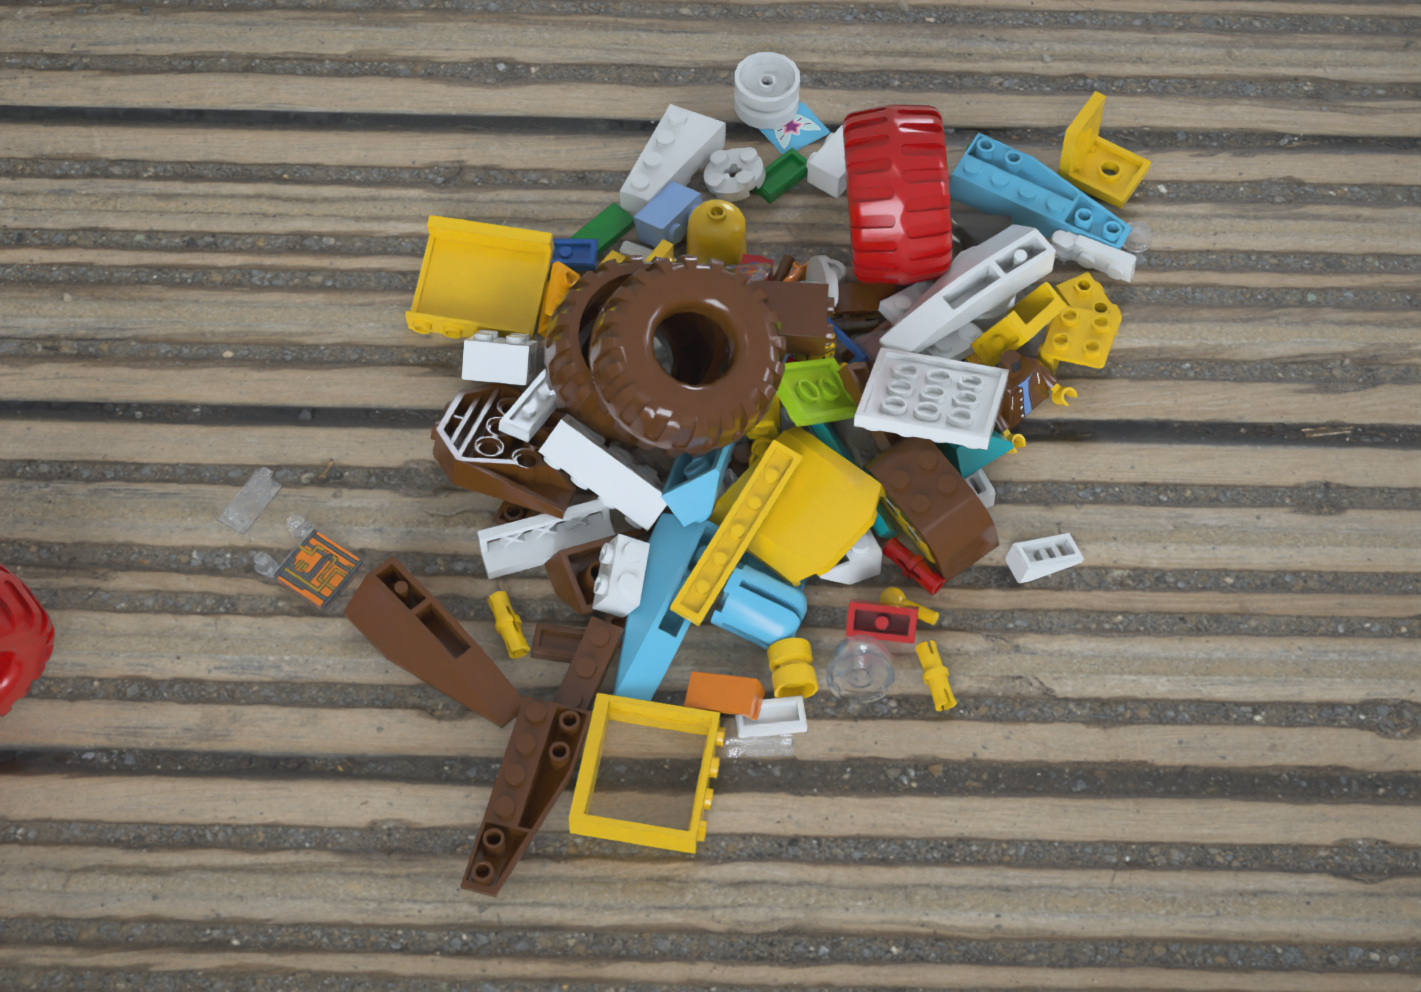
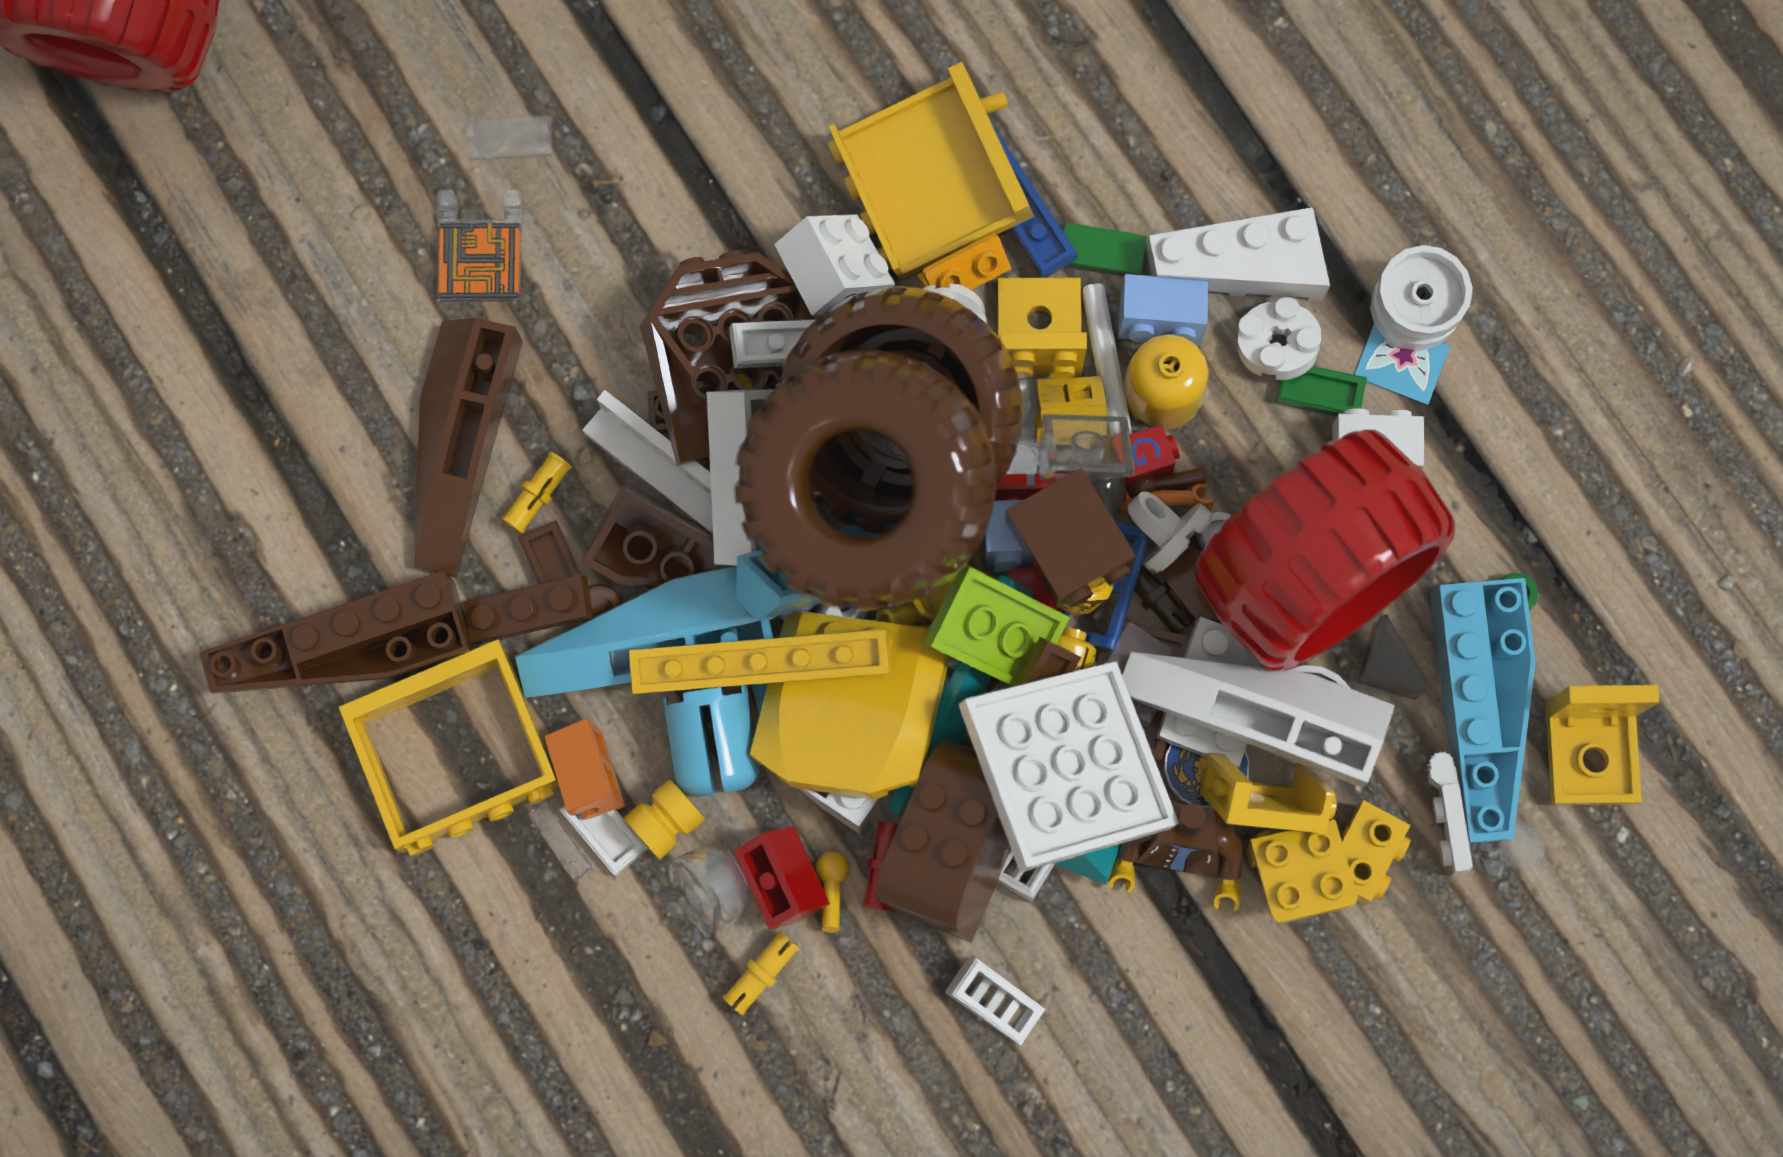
camera: 60 degrees right, 20 degrees up
white brick [592,534,650,618] -> none

